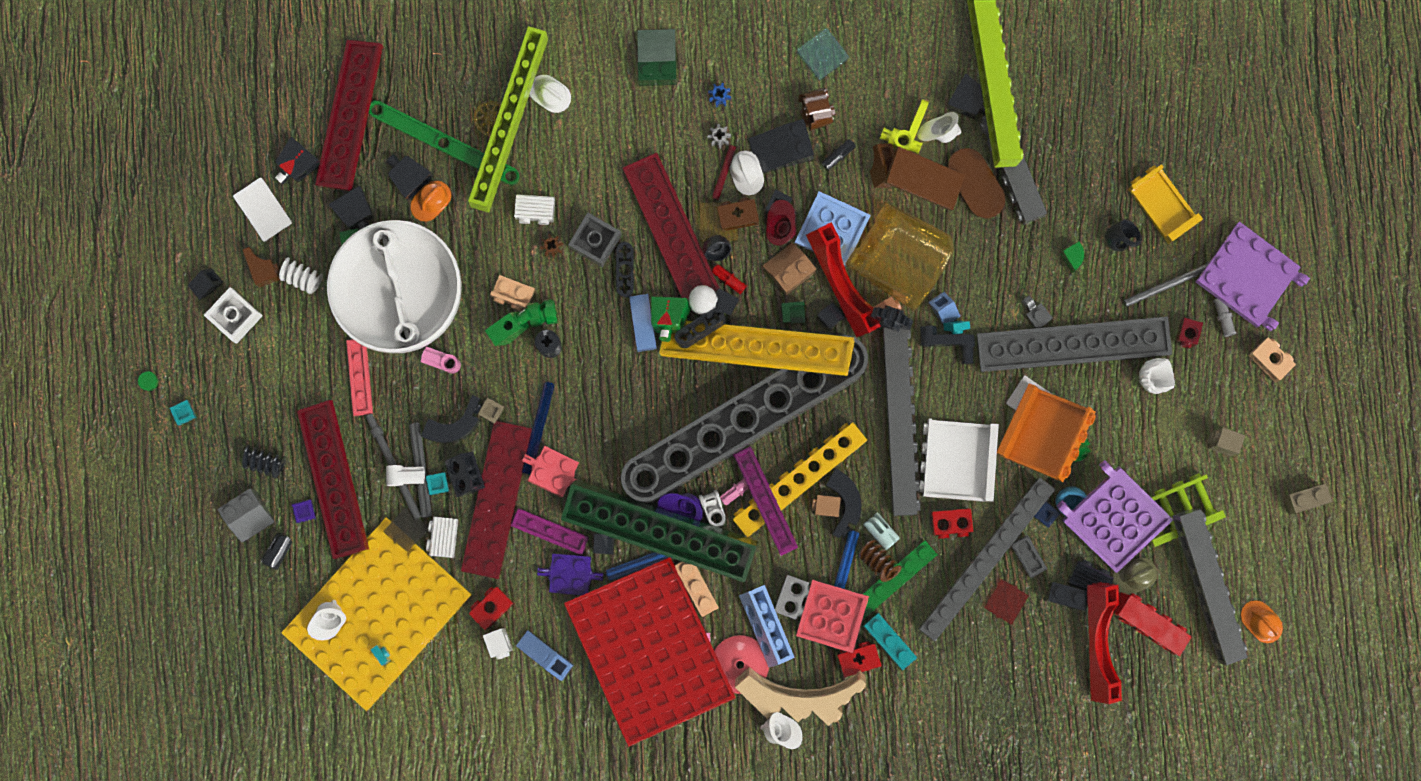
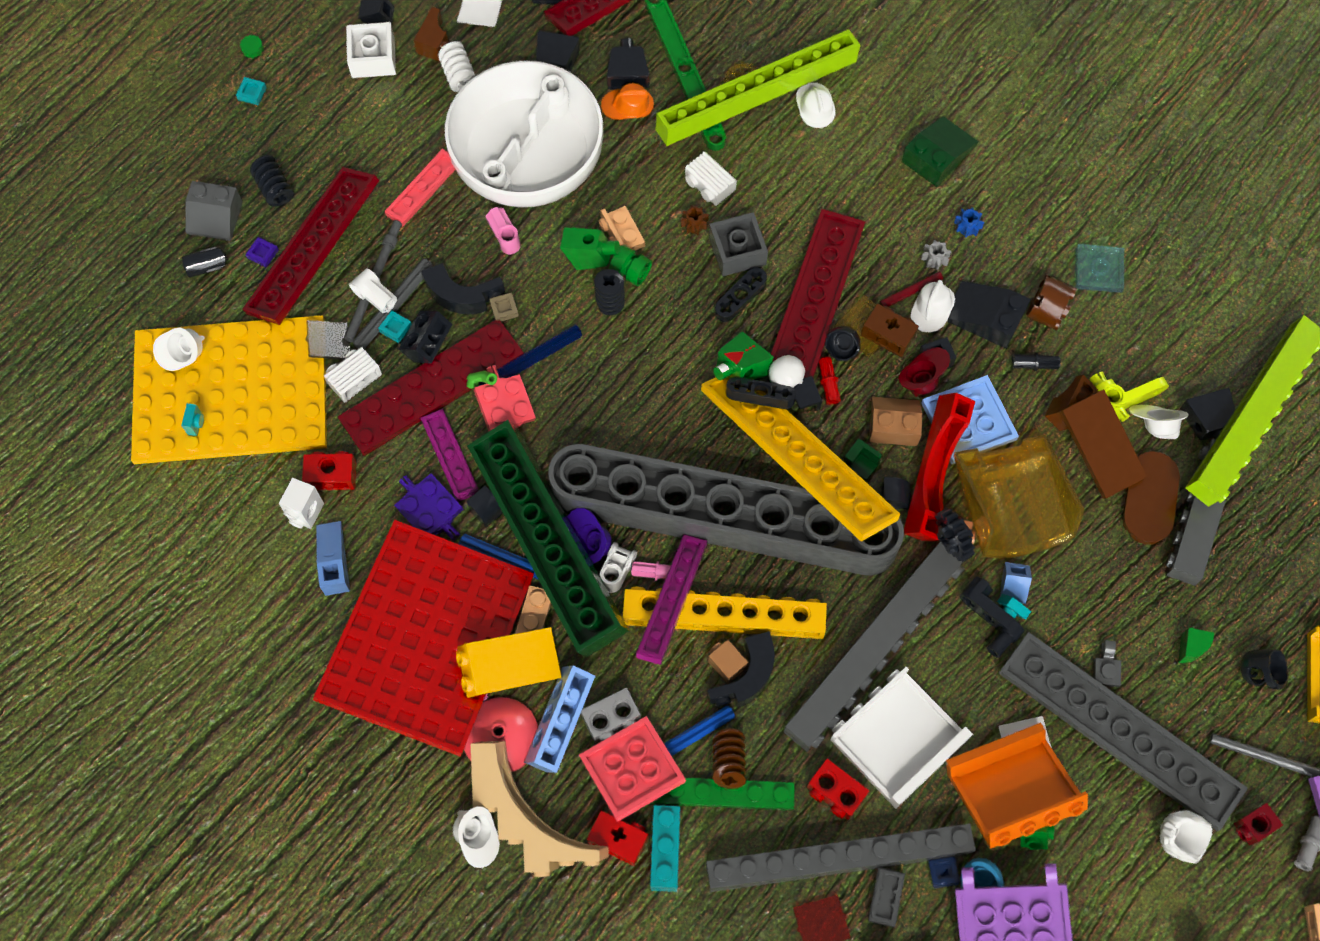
camera: 40 degrees right, 15 degrees down
medium blue slope [629,294,657,352] -> none
light aqua arm [863,512,900,550] -> none
none -> yellow panel [456,627,562,698]
none -> bright green arm [466,370,497,389]

